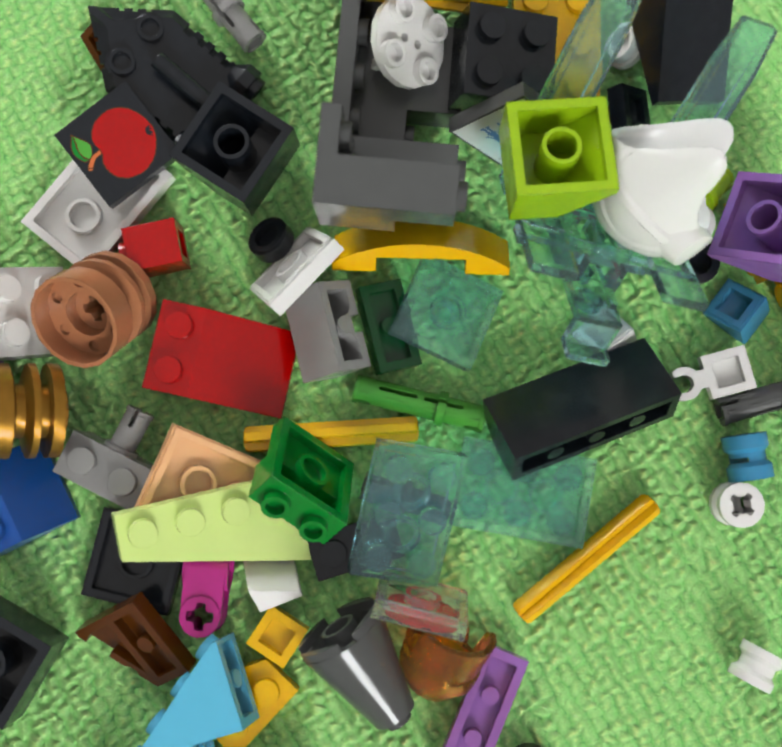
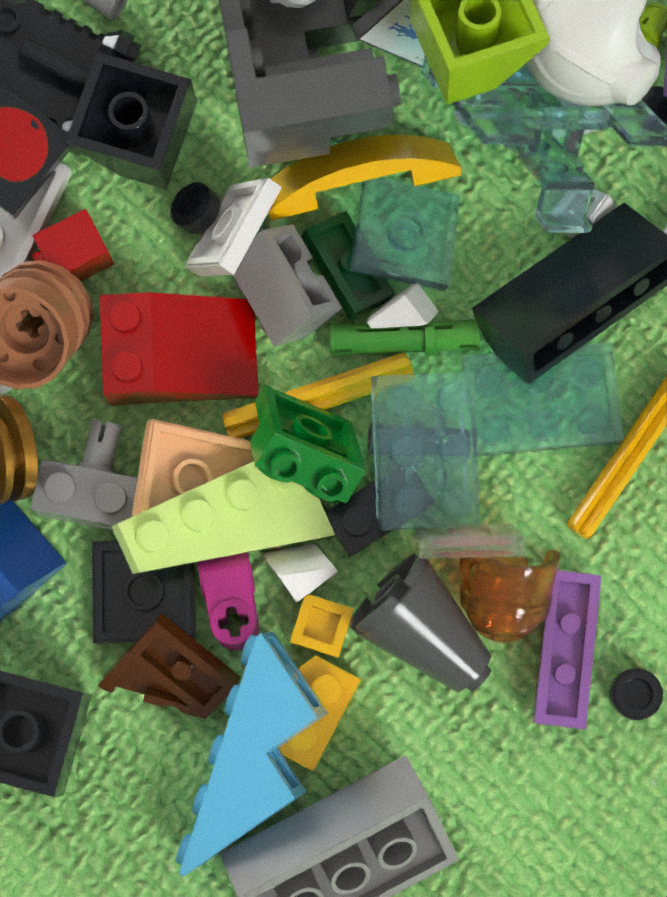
camera: 20 degrees left, 5 degrees down
none -> white slope [367,283,438,328]

